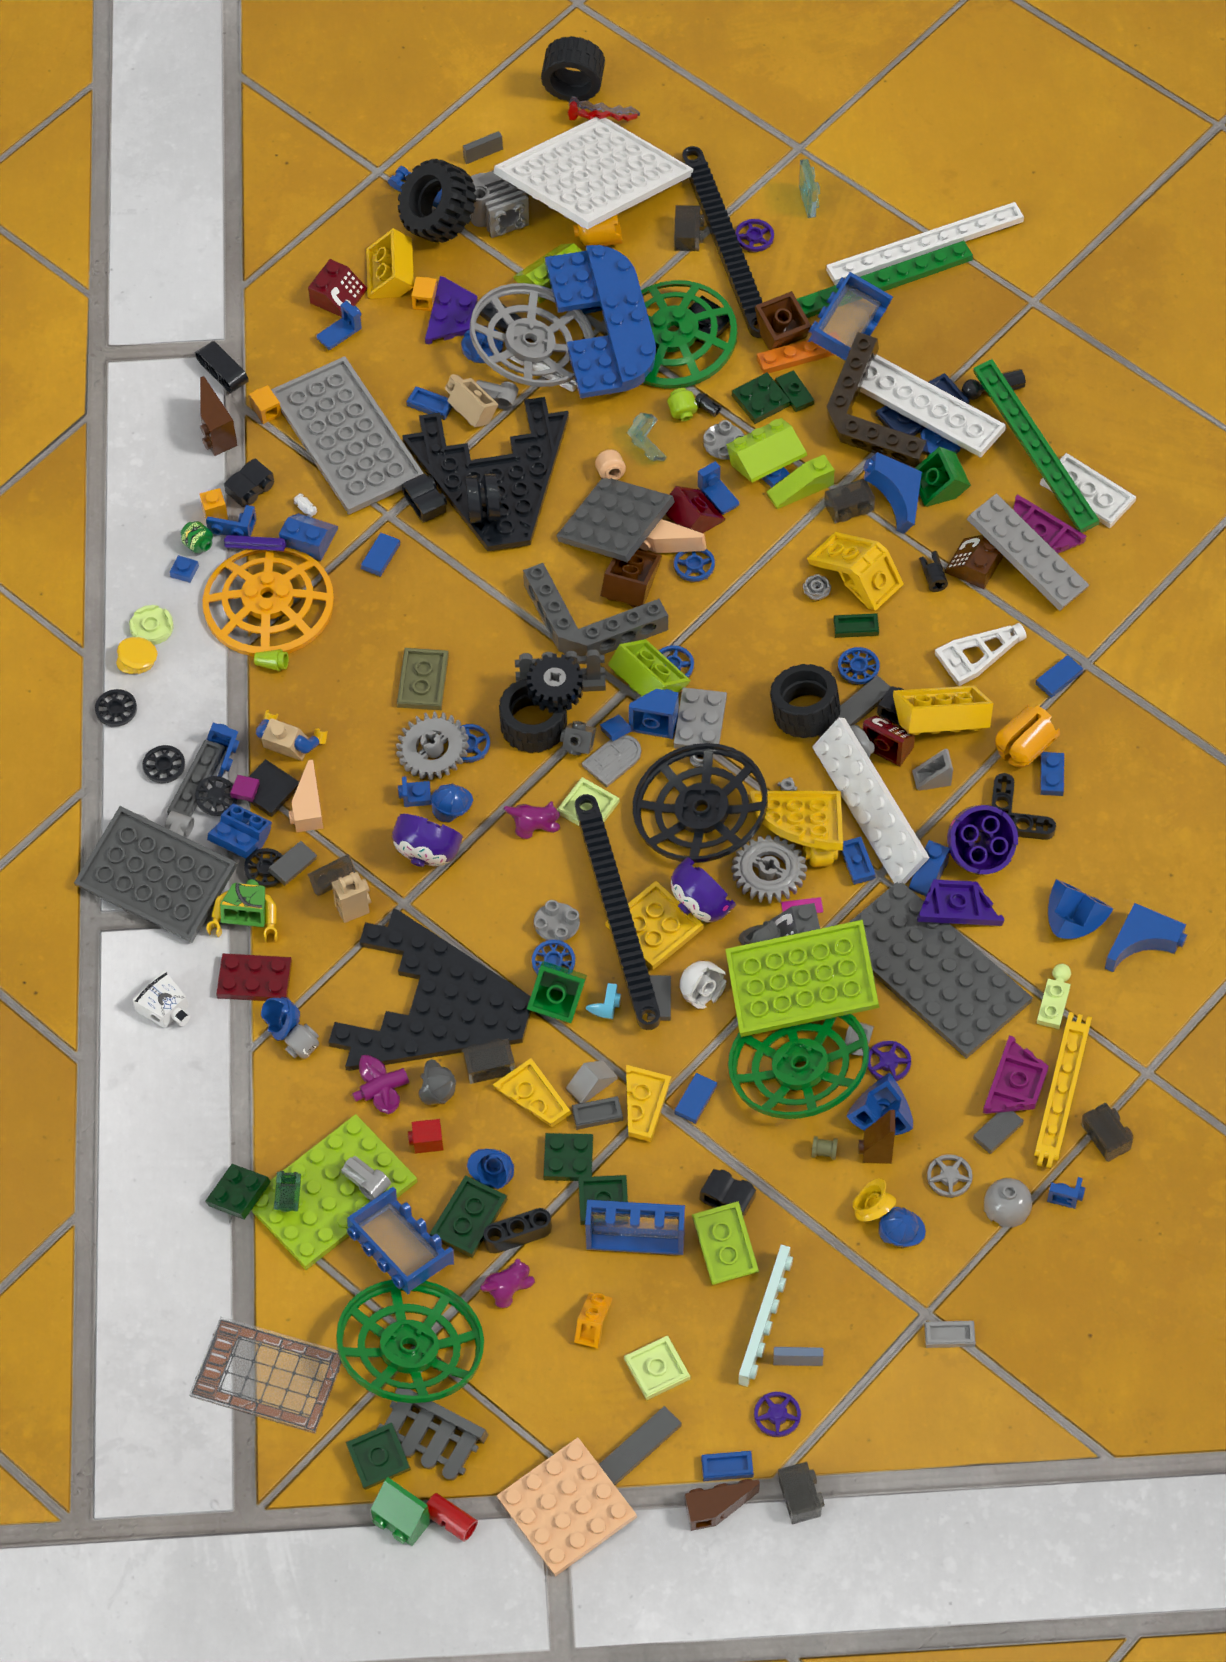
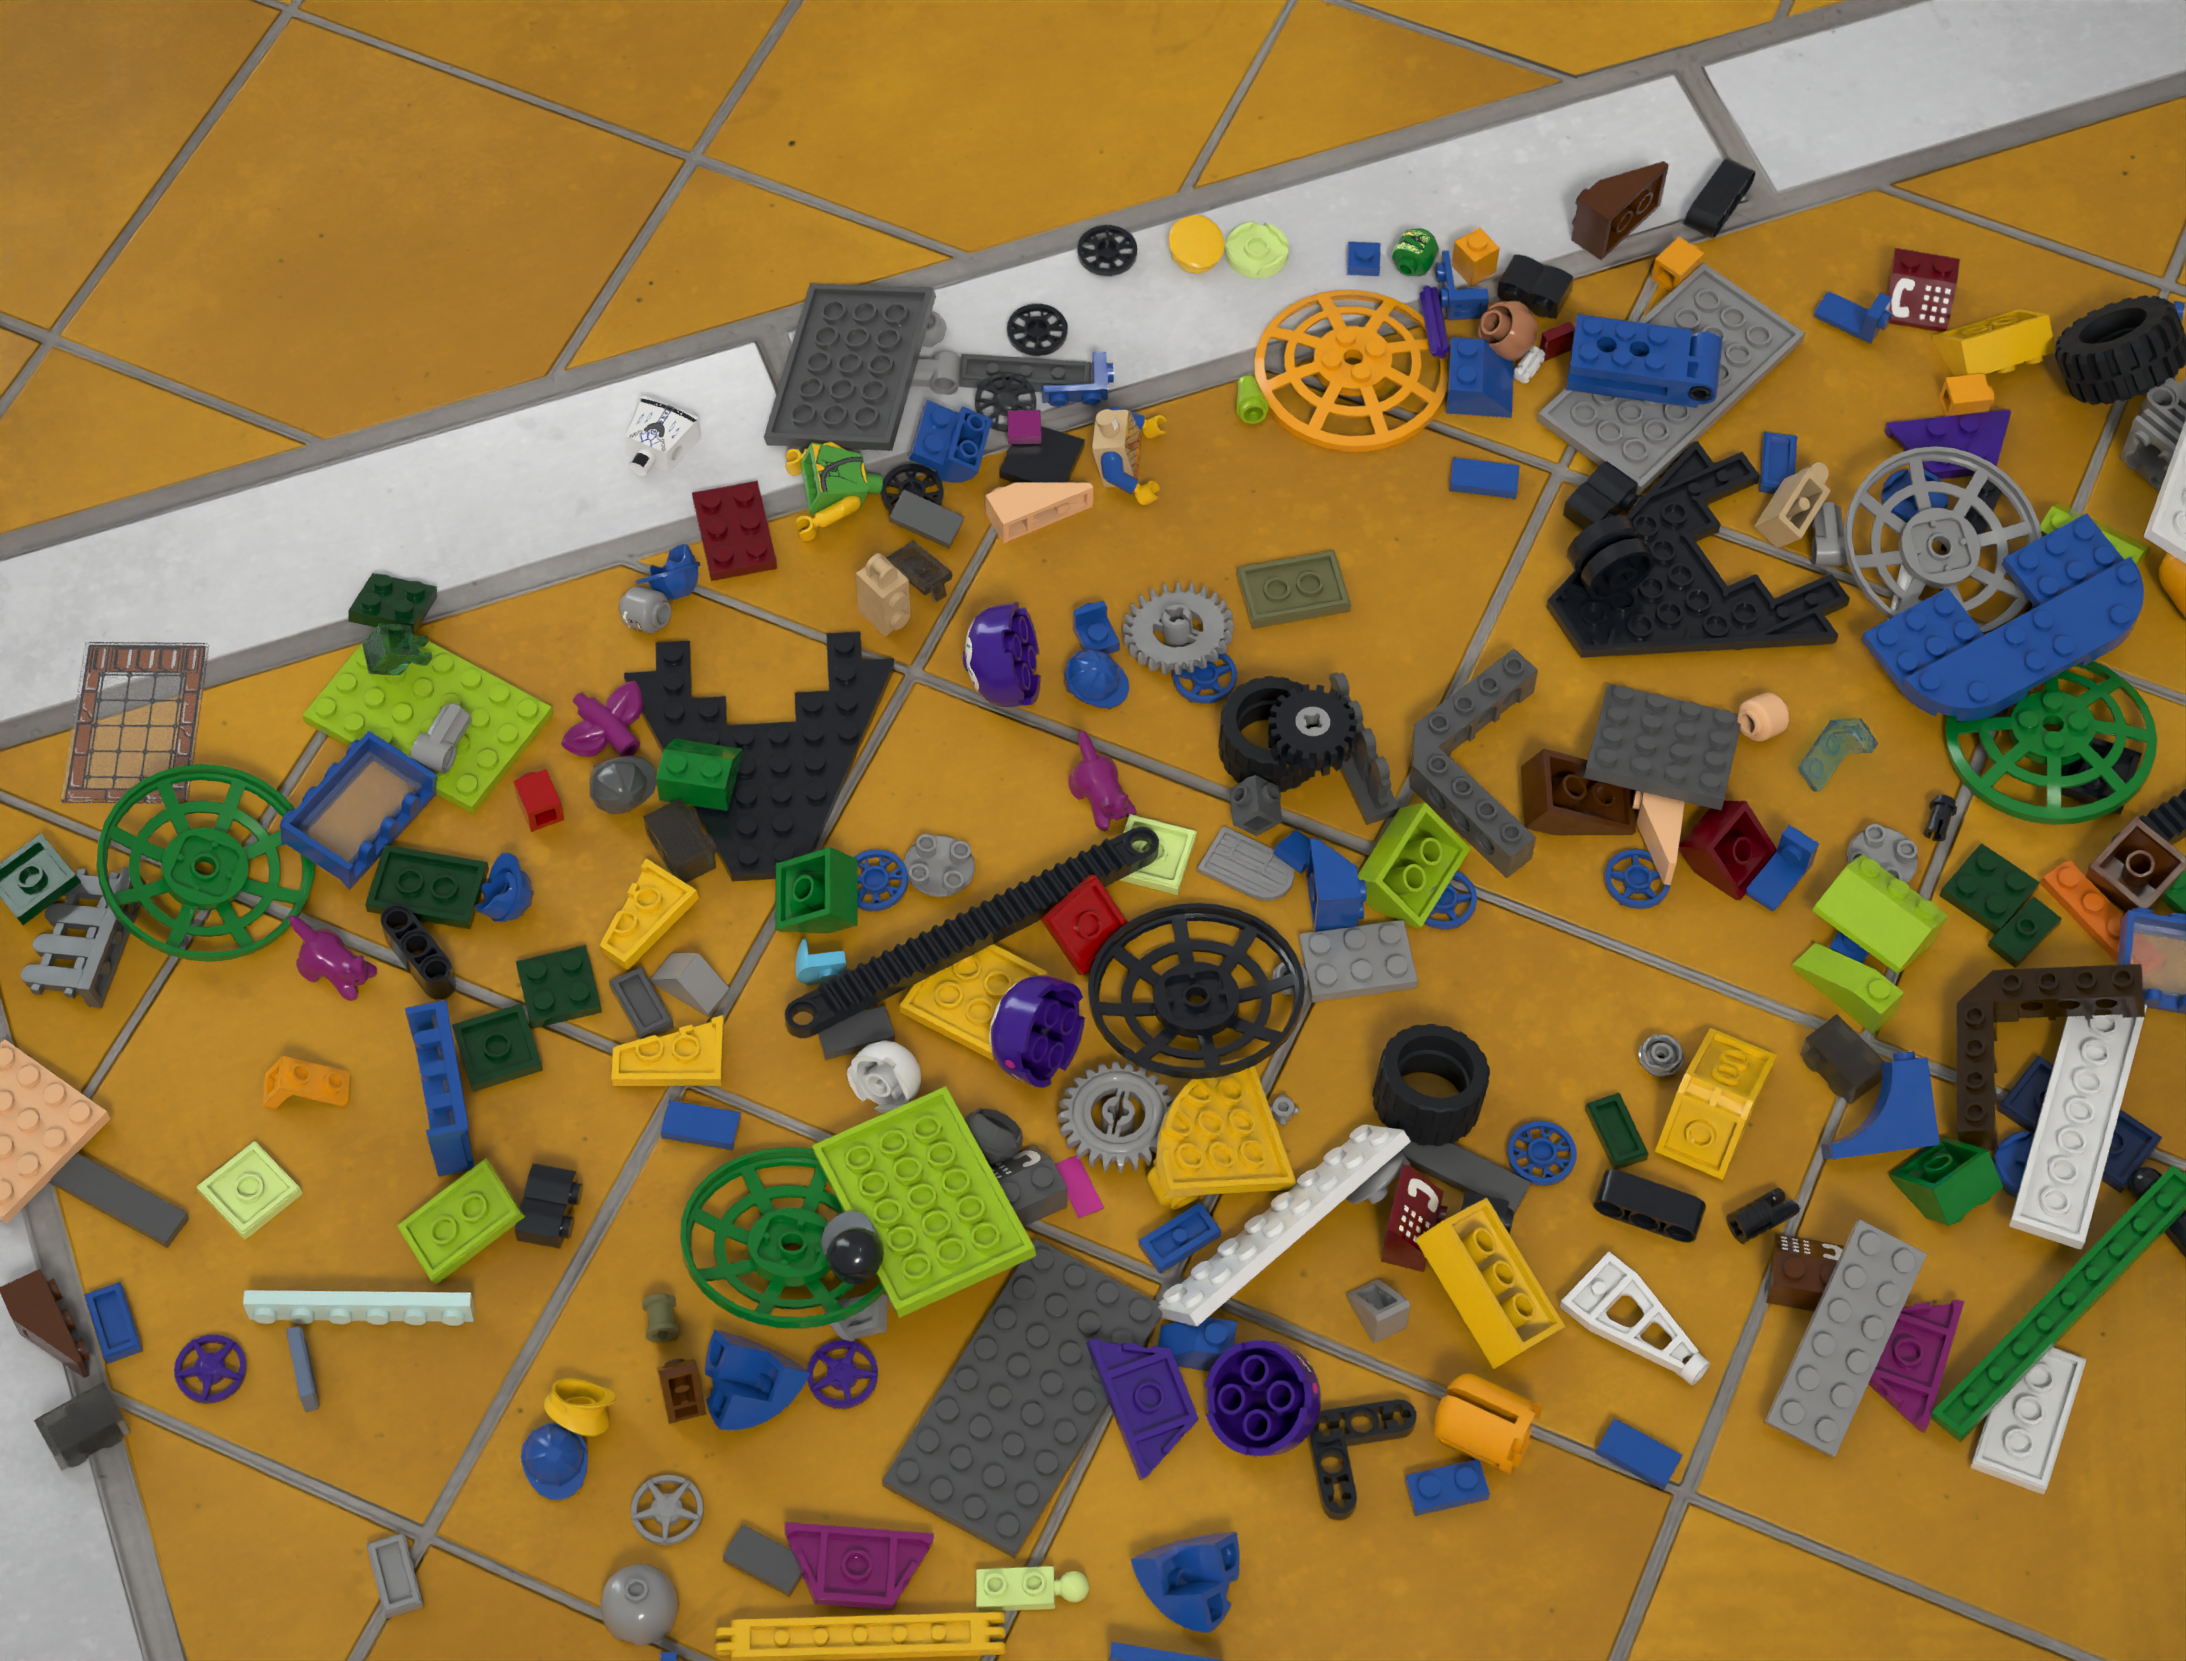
camera: 70 degrees right, 0 degrees up
lime head [667,388,698,421] -> none
none -> green slope [656,738,743,811]
none -> black cap [821,1211,884,1284]
none -> red tile [1040,875,1128,975]
none -> nougat plant [1478,301,1538,361]
none -> dark red tile [1540,322,1575,361]
none -> blue hinge [1566,314,1723,408]
none -> black beam [1593,1169,1706,1243]

